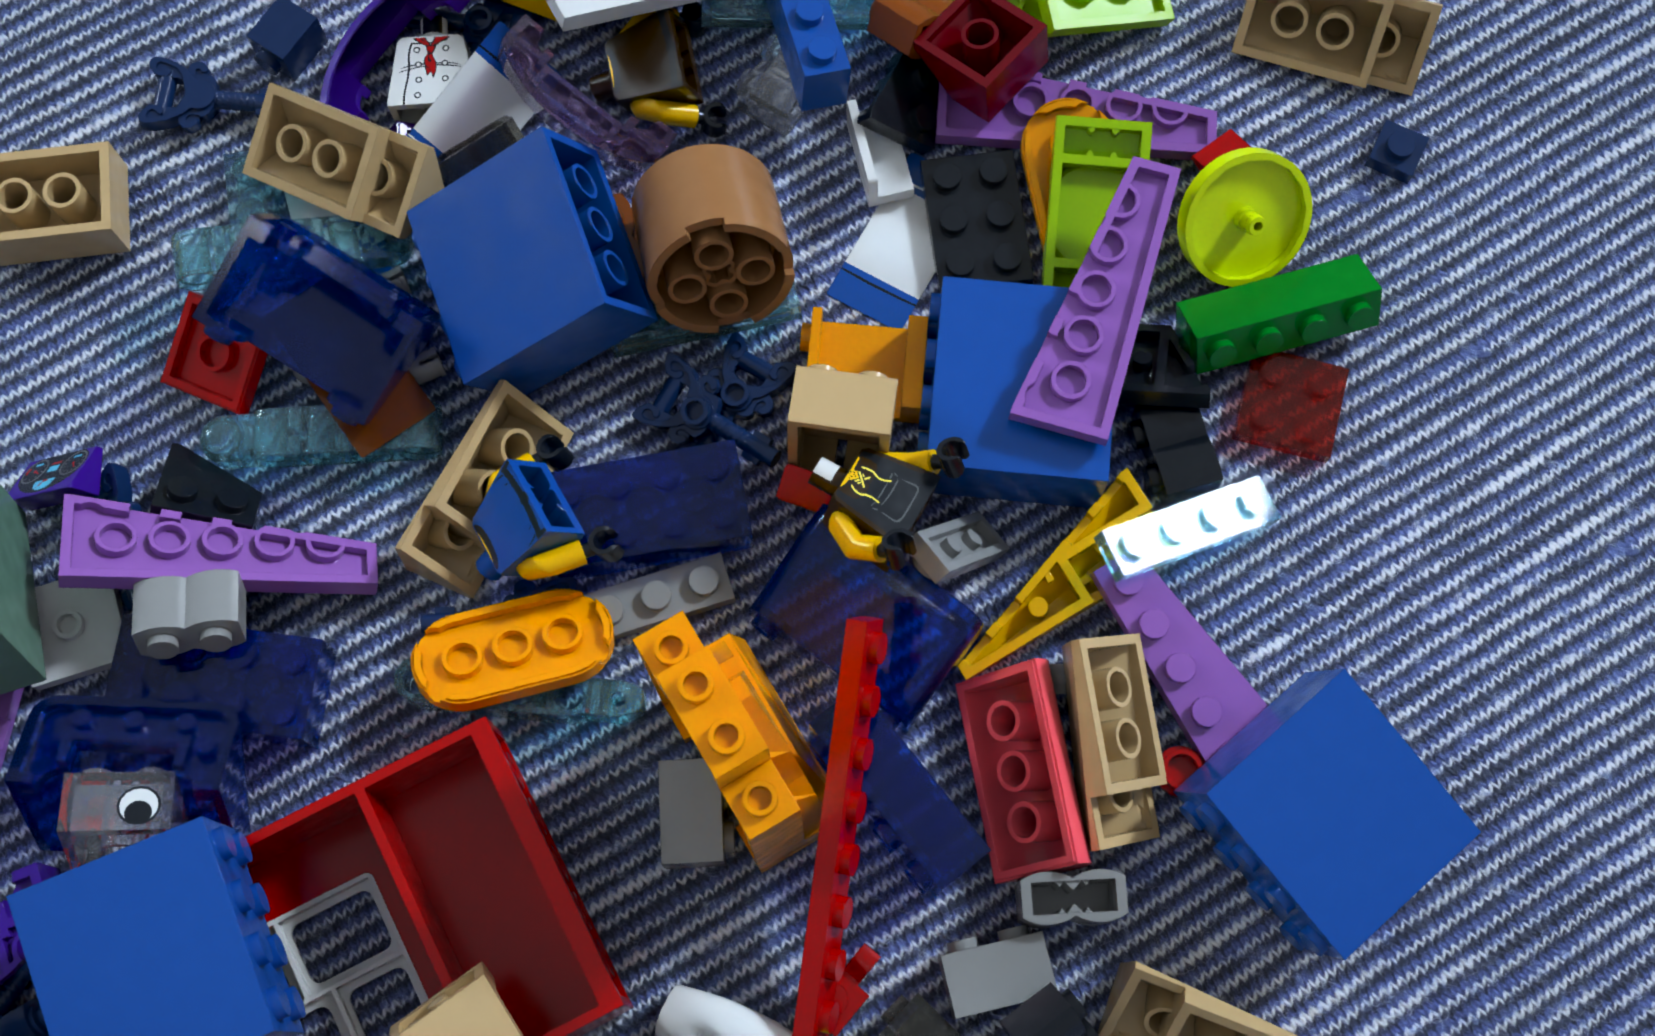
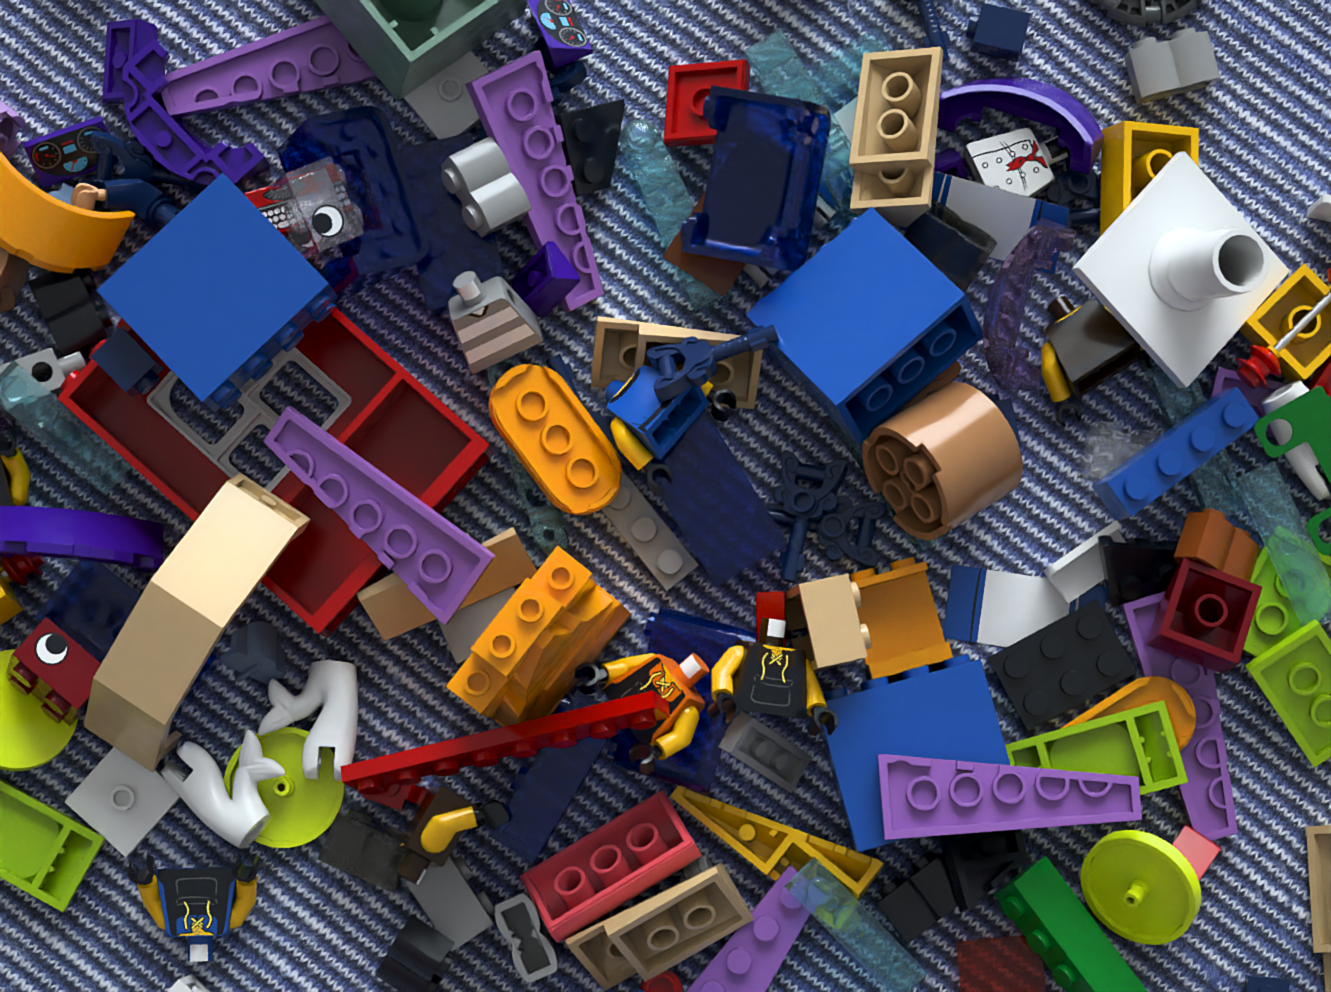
camera: 70 degrees right, 10 degrees up
none -> medium lavender wing [263,406,496,625]
none -> tan slope [356,527,537,641]
none -> torso [396,785,510,886]
none -> light grey torso [448,271,543,374]
none -> dark purple slope [512,241,580,317]
none -> torso [575,653,709,775]
none -> dark blue piece [646,324,779,402]

